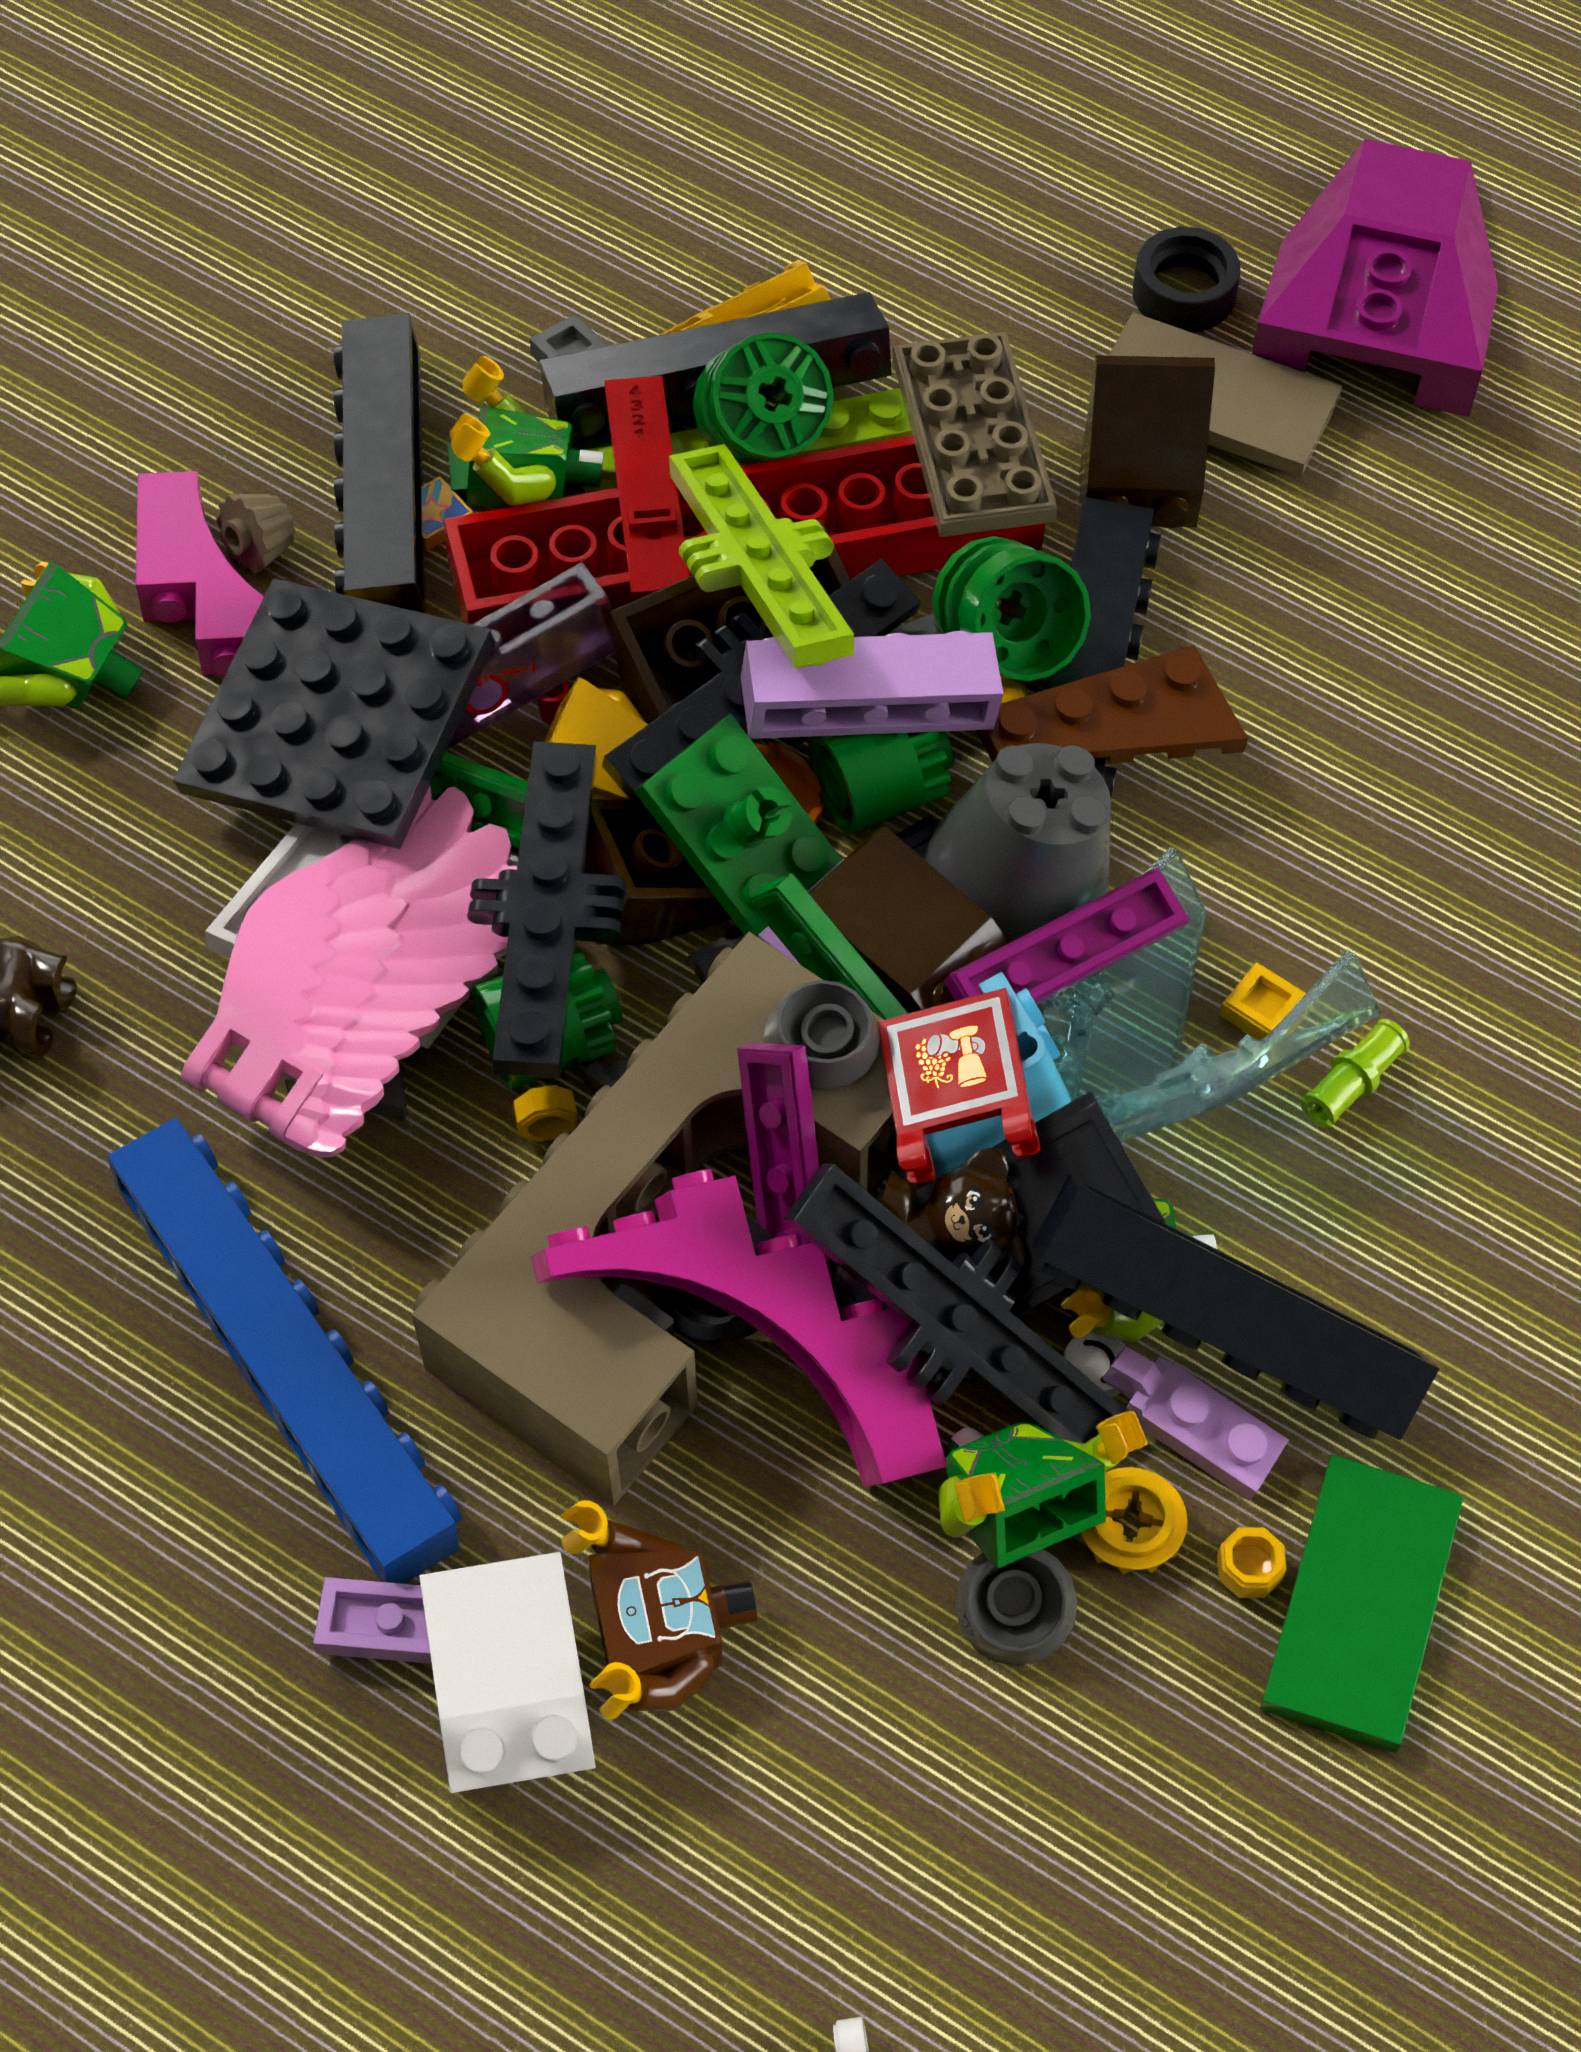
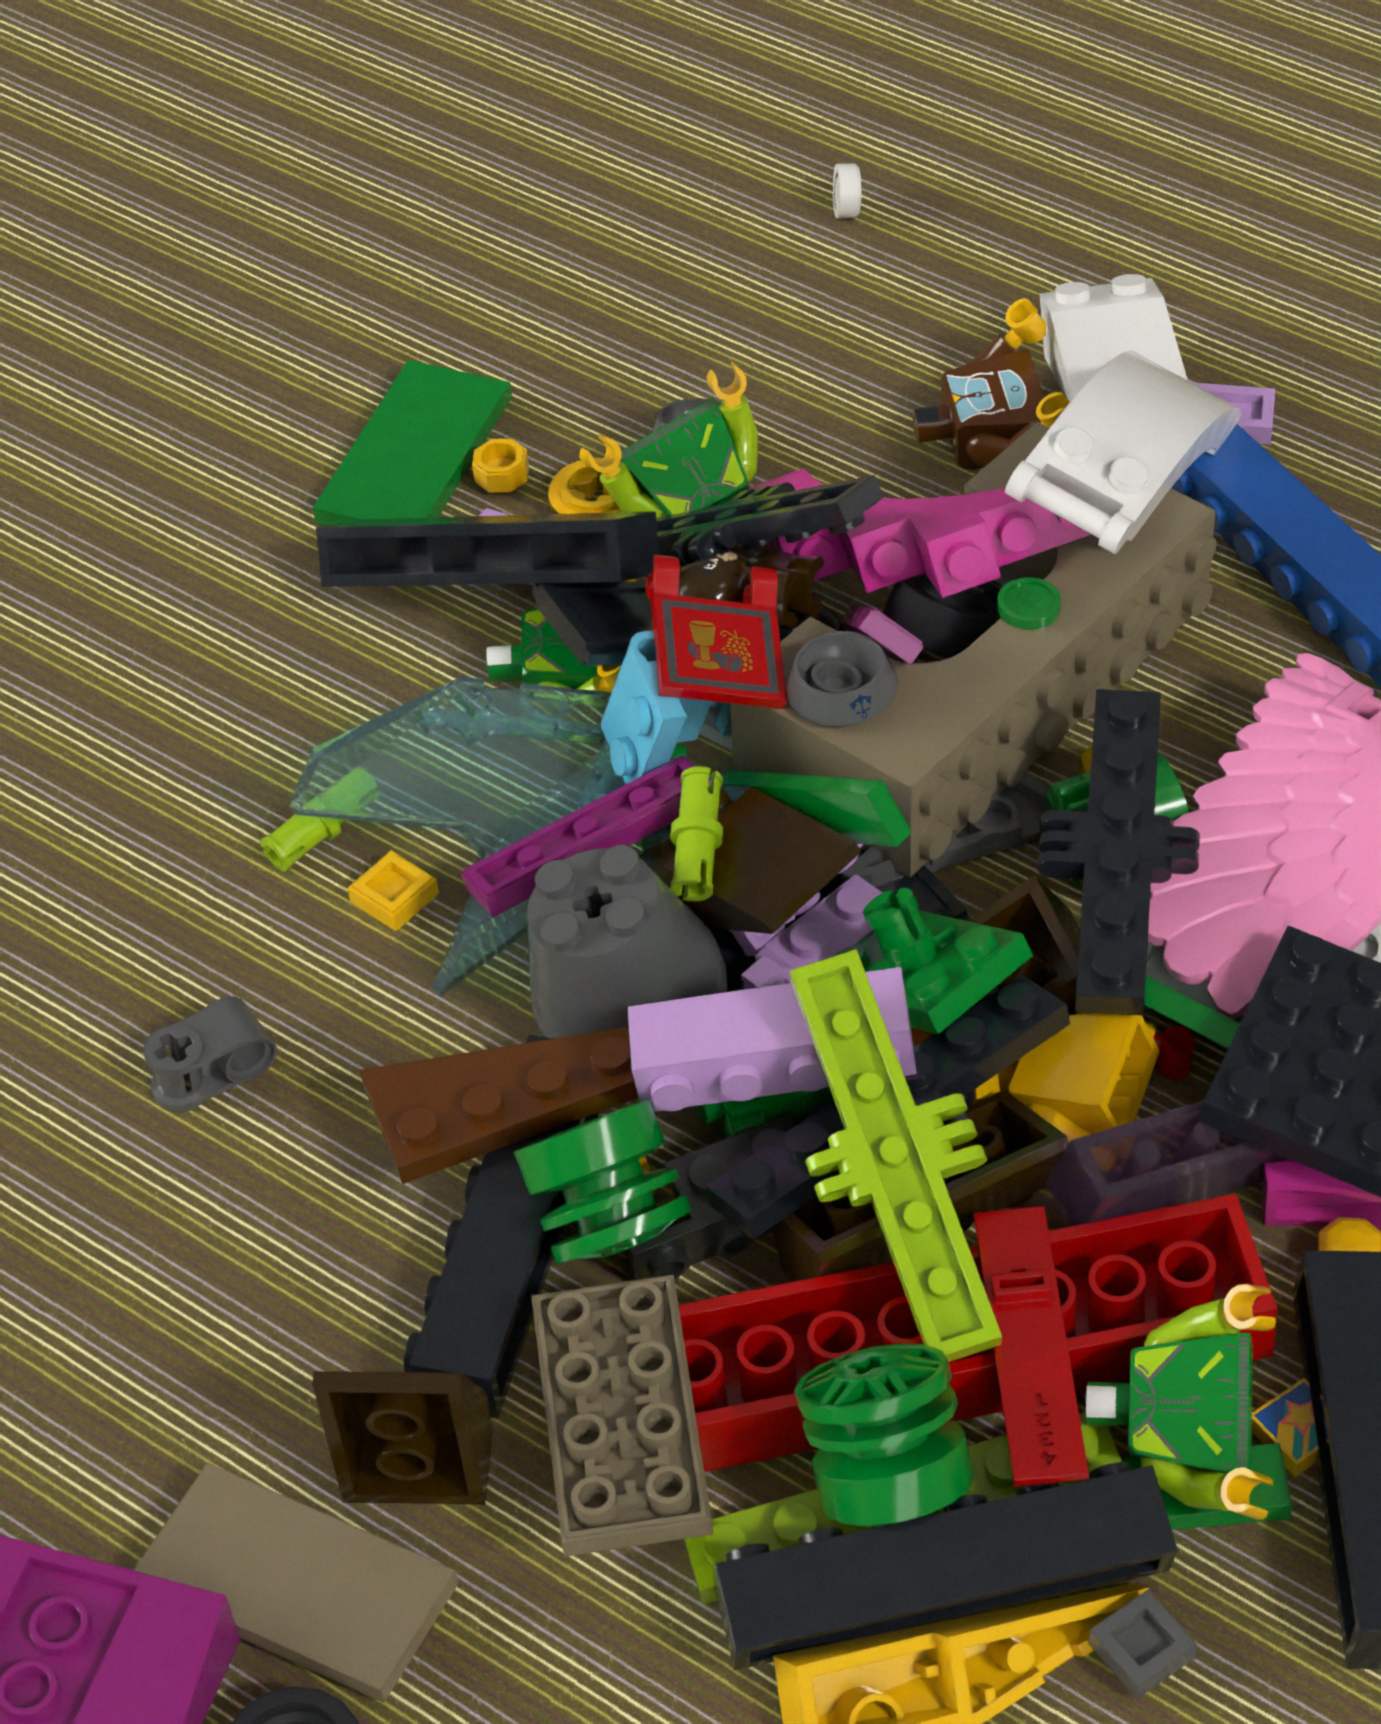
camera: 170 degrees left, 10 degrees down
none -> dark grey piece [144,996,277,1112]
none -> lime pin [671,766,723,901]
none -> green piece [997,577,1061,630]
none -> white windscreen [1005,351,1241,554]

